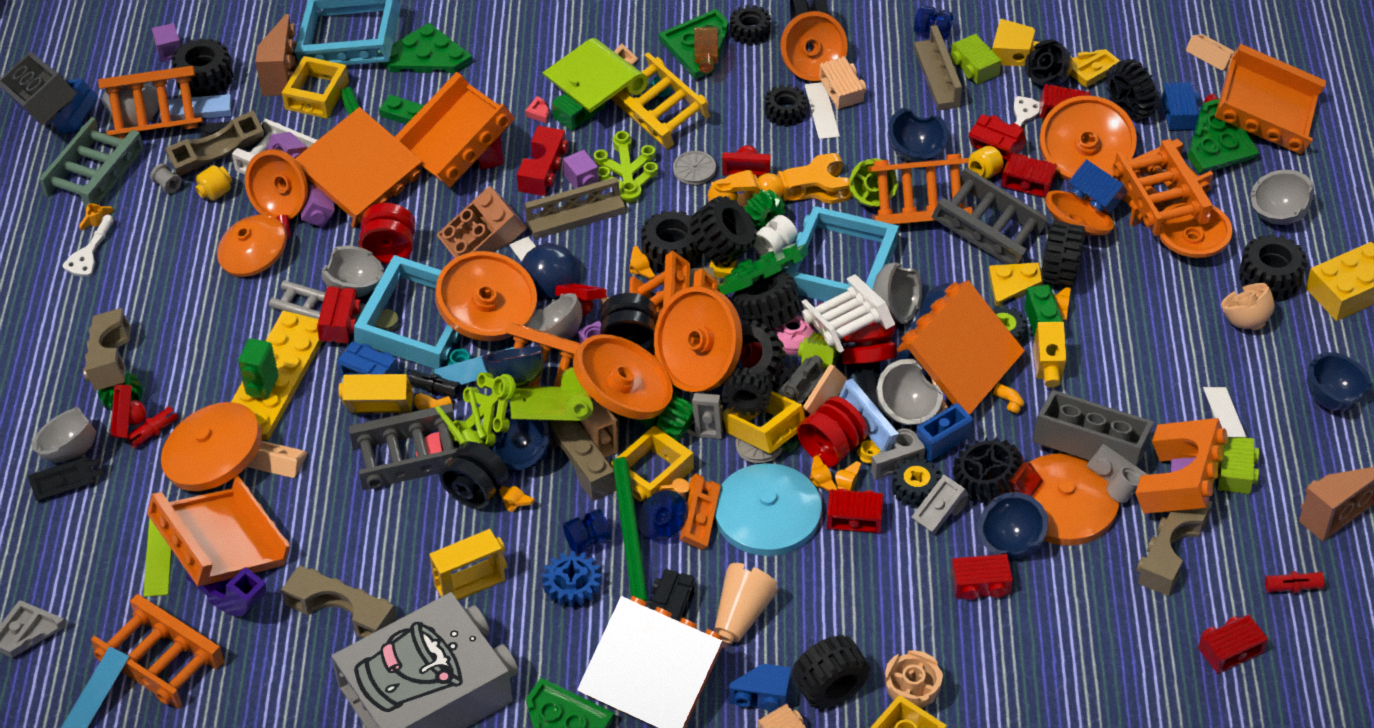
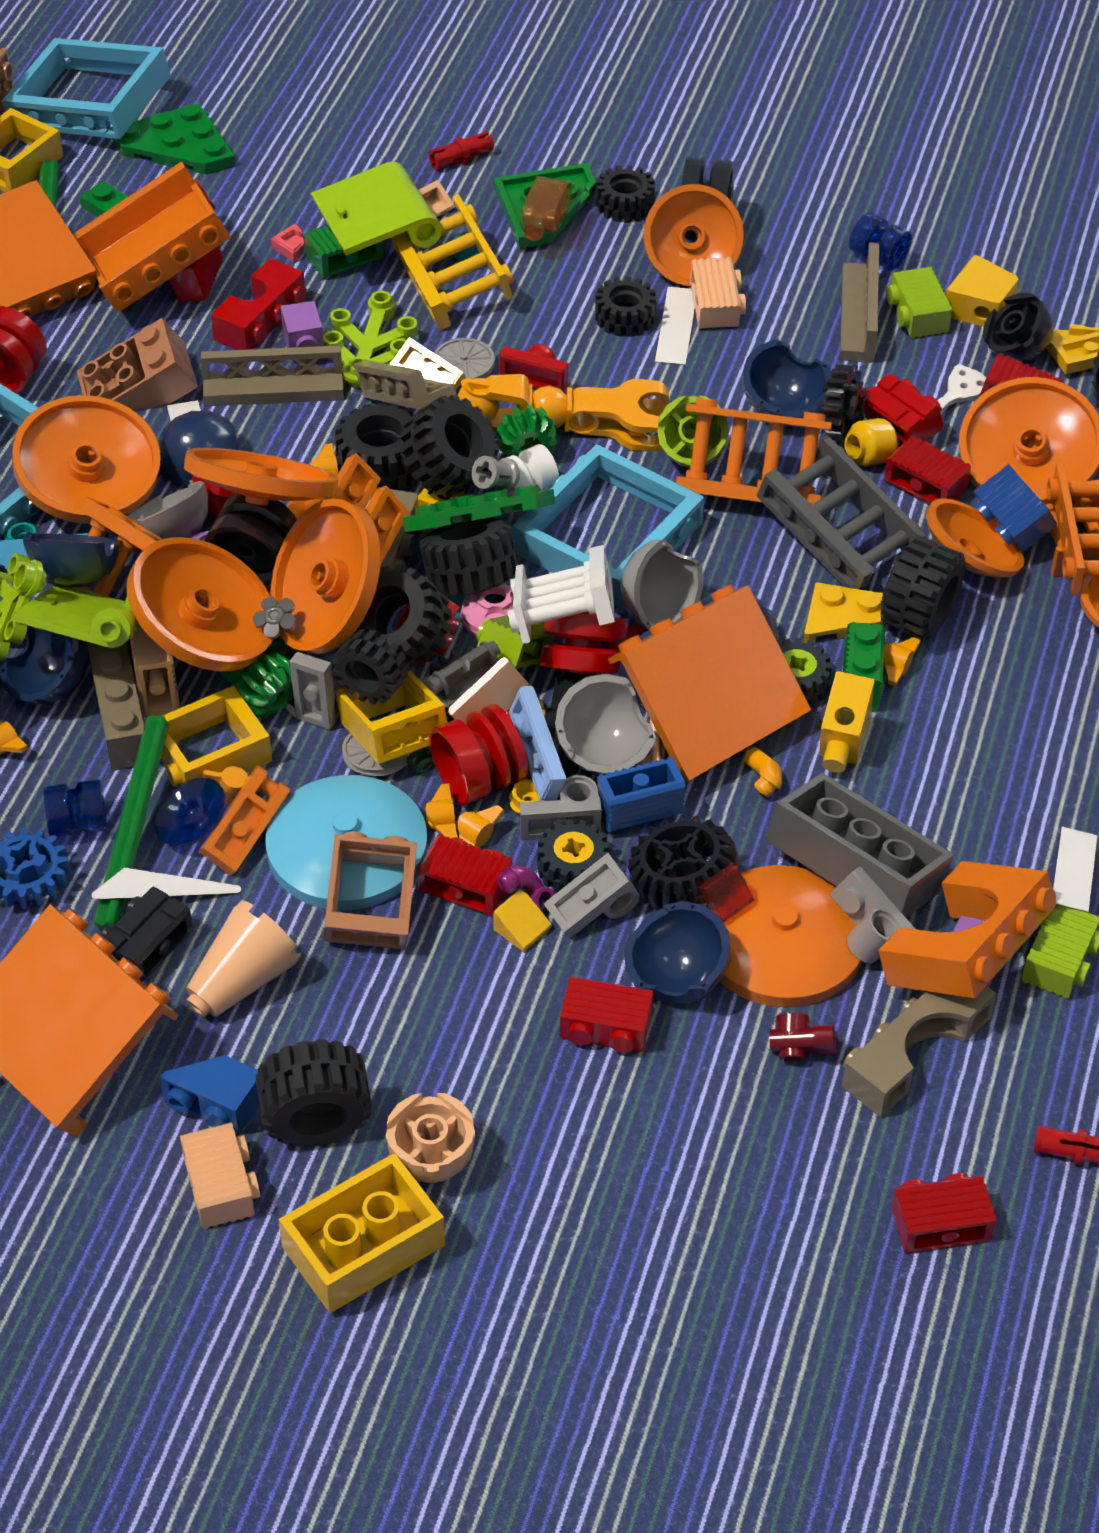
camera: 15 degrees right, 0 degrees up
none -> white sticker [92,868,241,899]
none -> orange dish [184,448,339,505]
none -> dark grey plant [253,596,297,639]
none -> nougat window [323,831,417,950]
none -> dark tan fence [354,360,457,410]
none -> plate [390,337,466,390]
none -> red pin [428,131,494,170]
none -> light grey bush [471,456,520,491]
none -> yellow slope [493,889,552,952]
none -> magenta arm [497,865,555,910]
none -> dark red plate [769,1013,838,1061]
none -> black gear [819,364,867,442]

